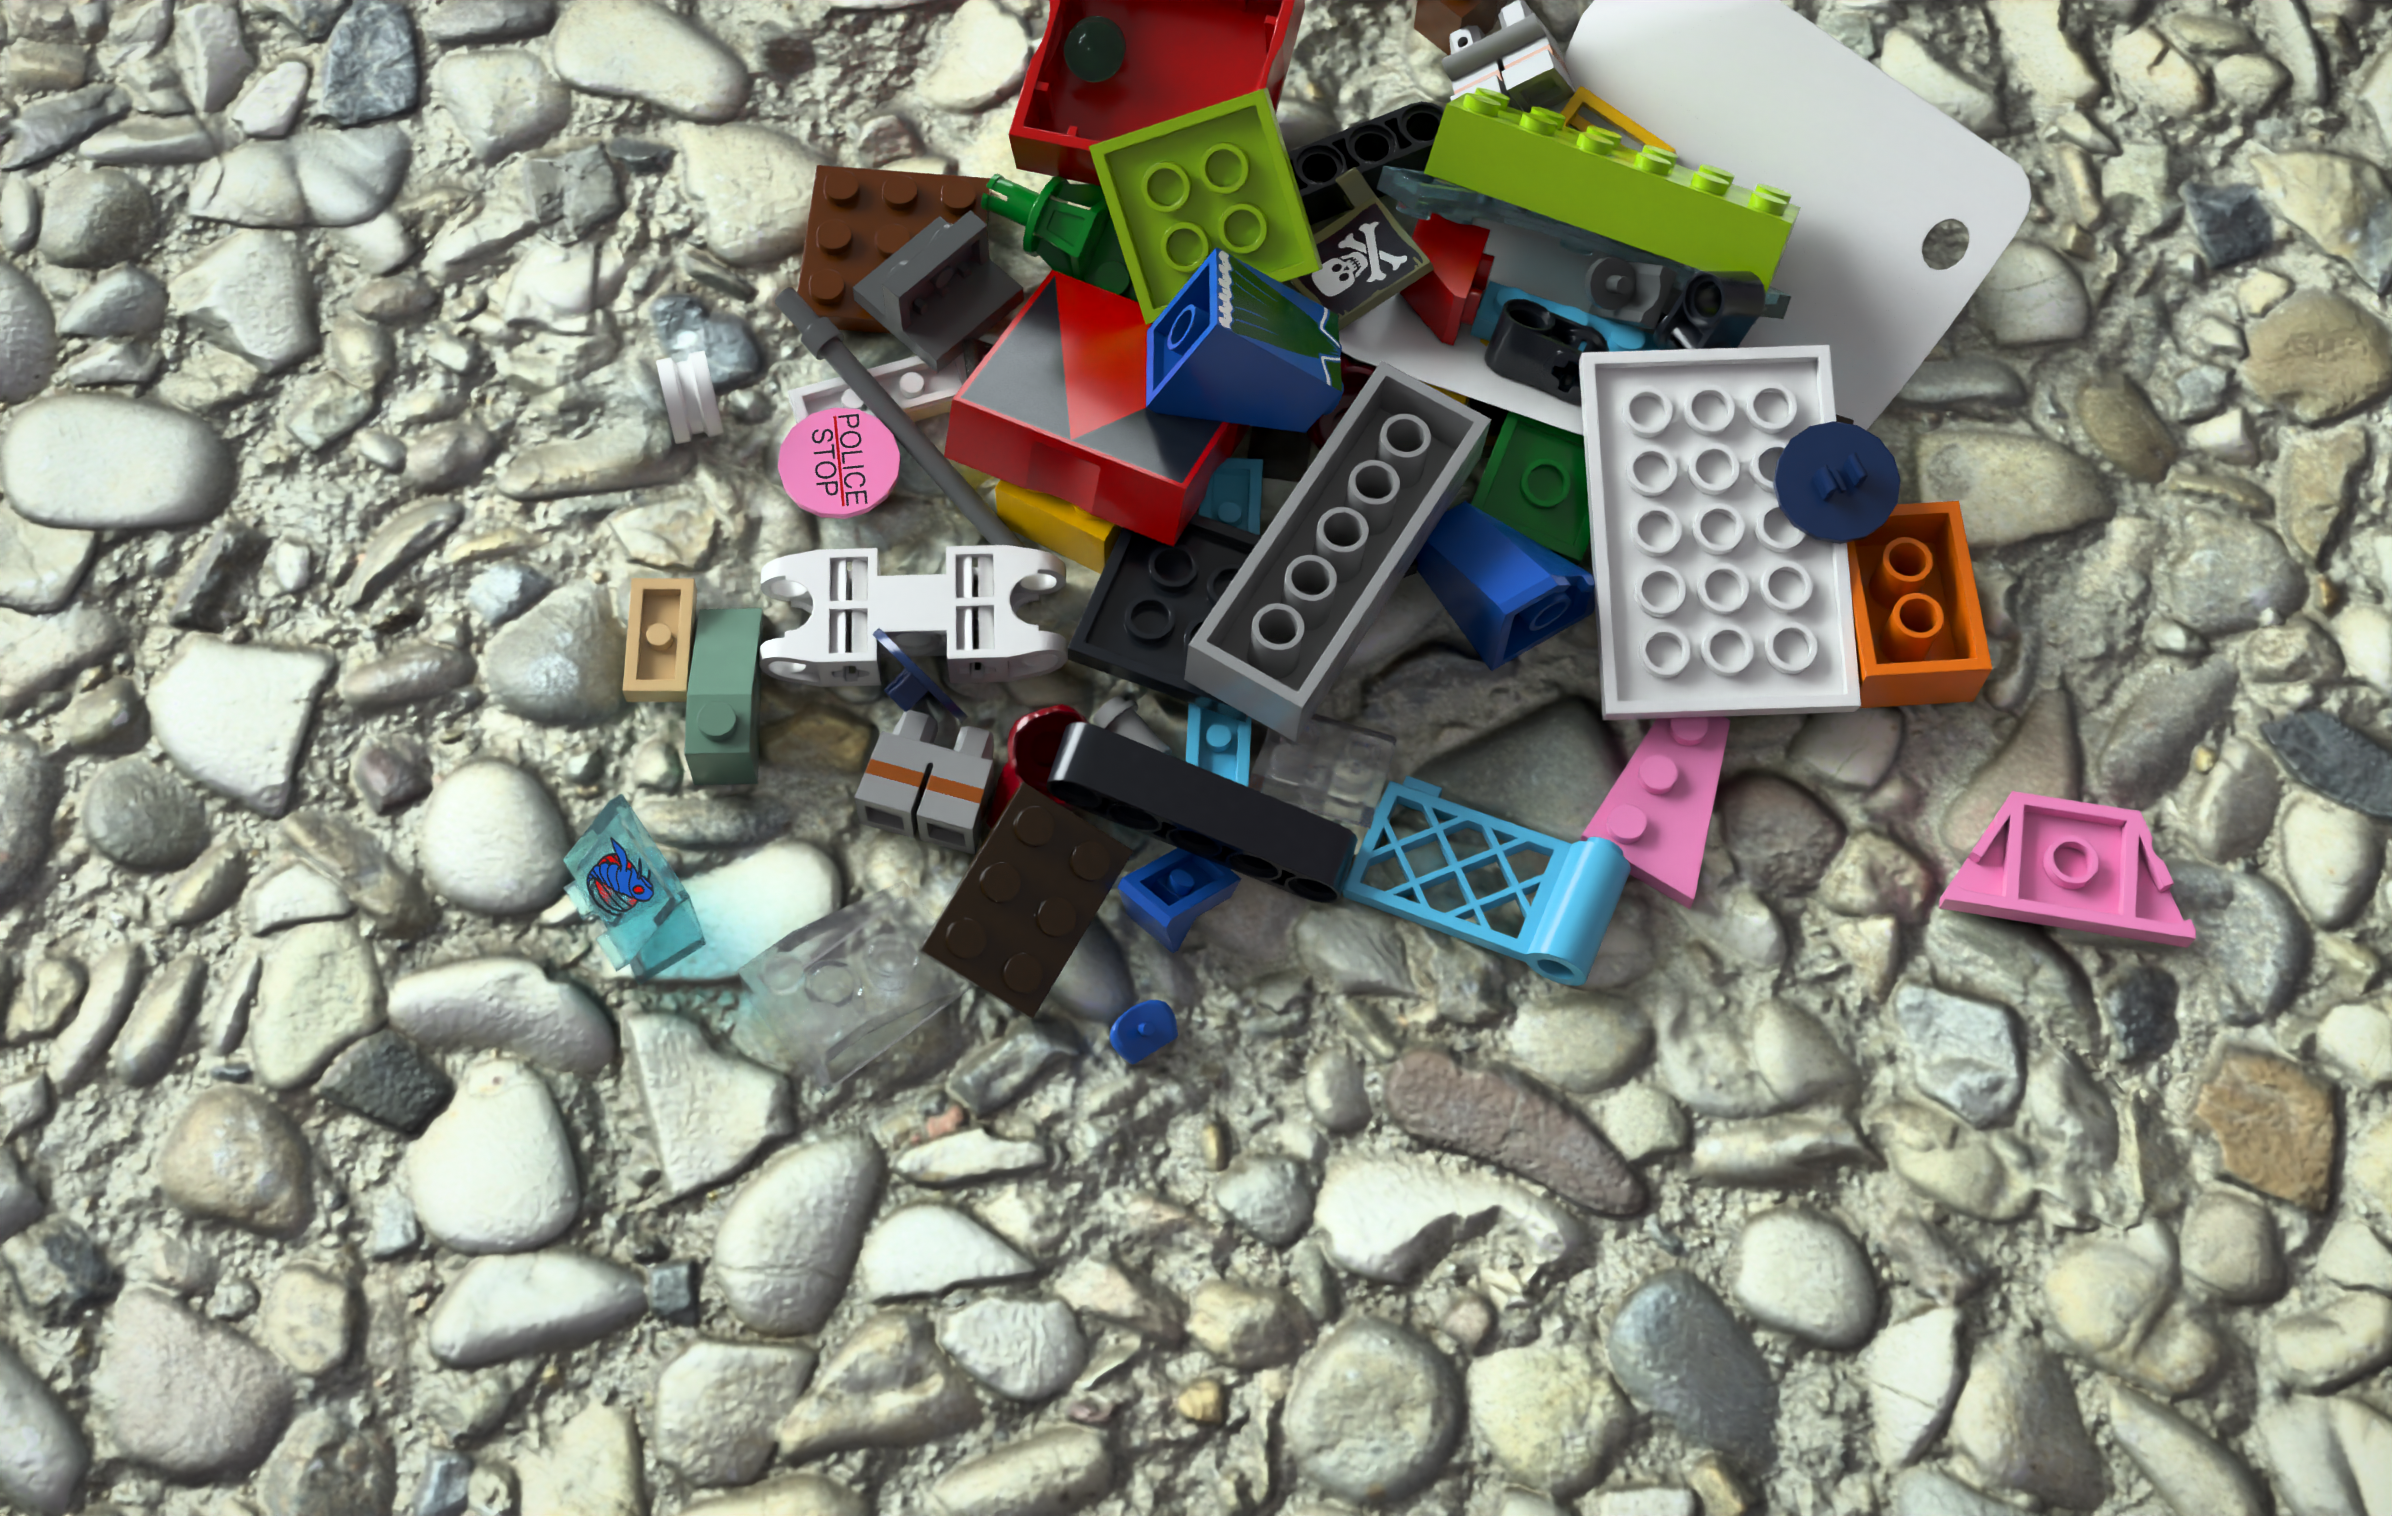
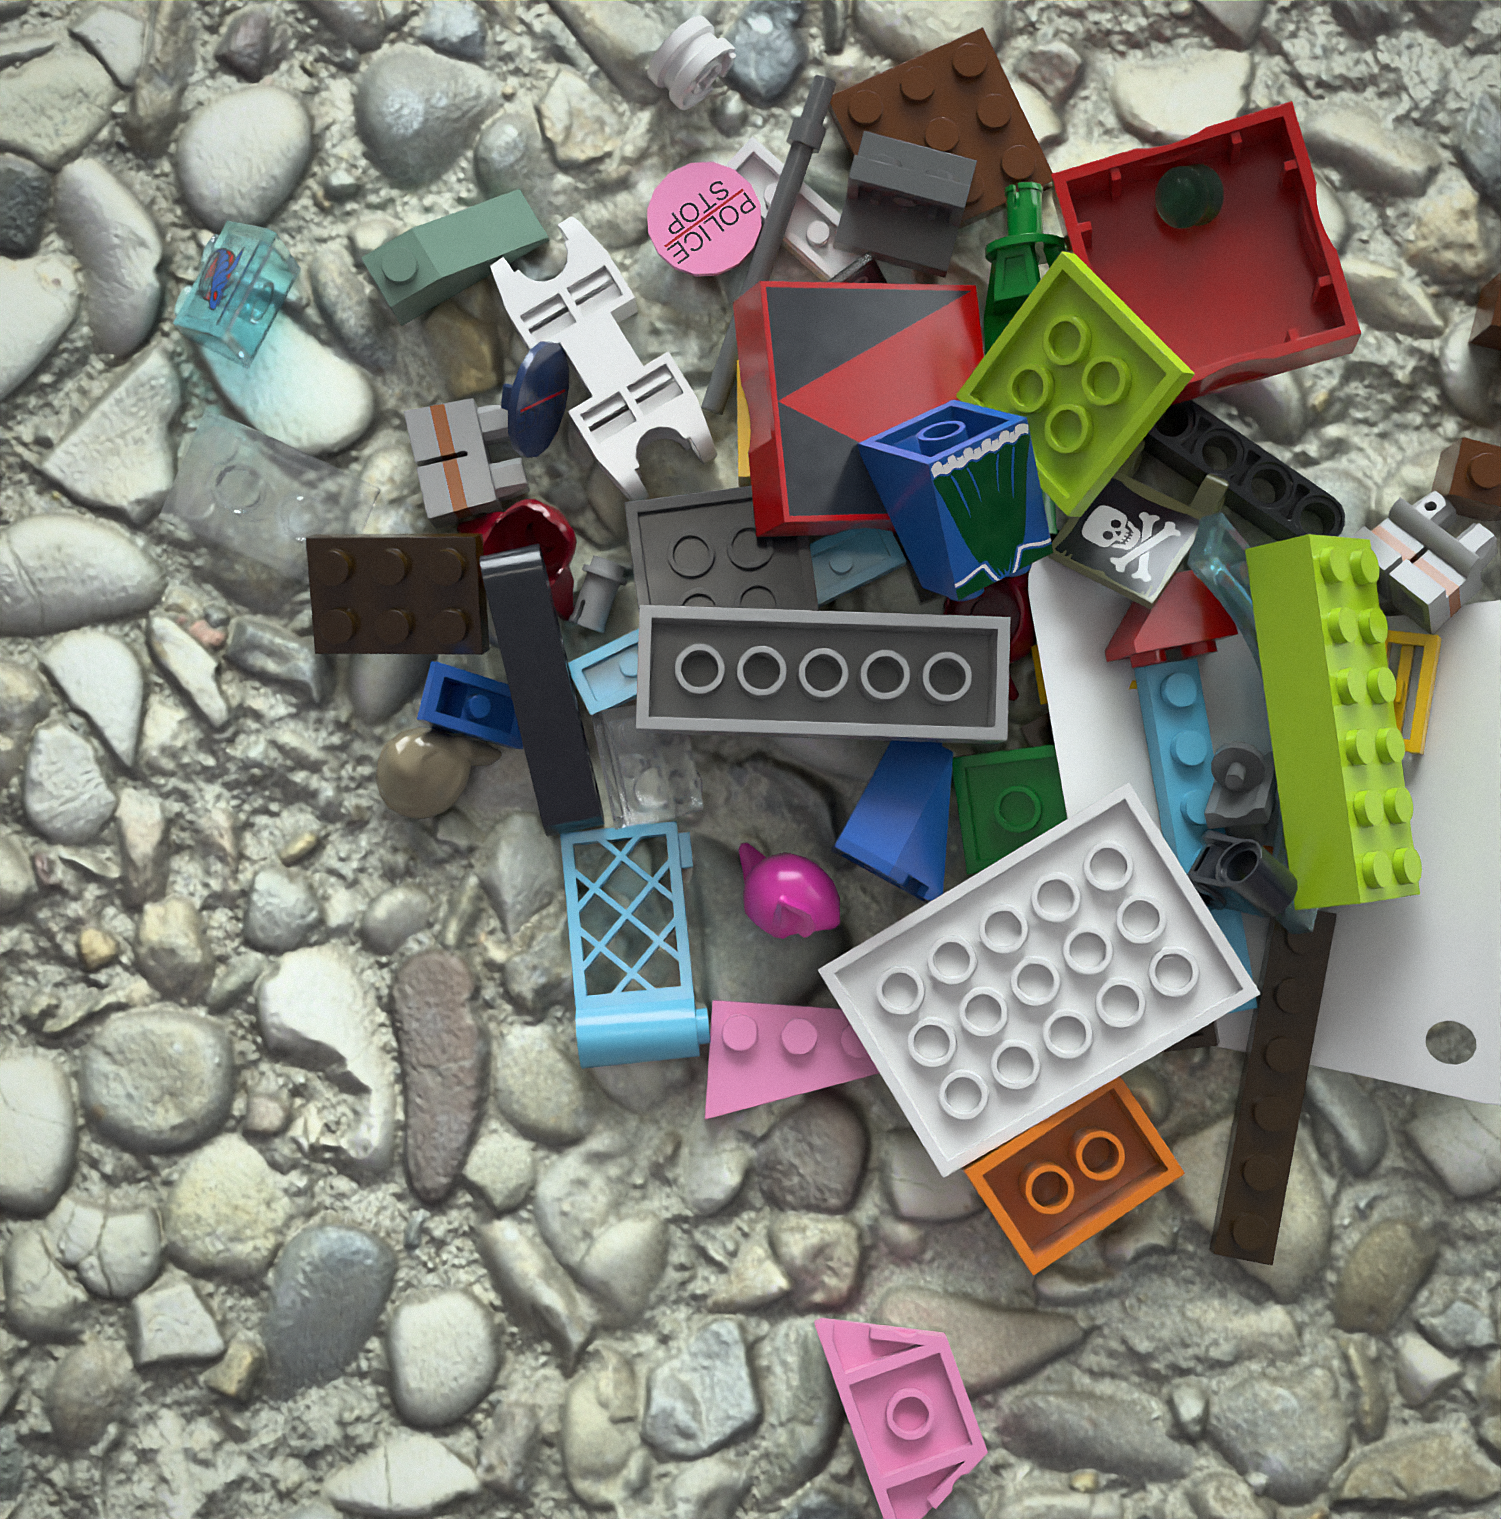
camera: 65 degrees right, 20 degrees up
tan plate [623,578,697,702] -> none
blue piece [1109,1000,1178,1065] -> none
black piece [1484,299,1609,401] -> none
dark blue piece [1773,421,1901,544] -> none
none -> dark tan hat [375,727,502,820]
none -> dark pink piece [738,843,841,939]
none -> dark brown plate [1209,905,1337,1266]

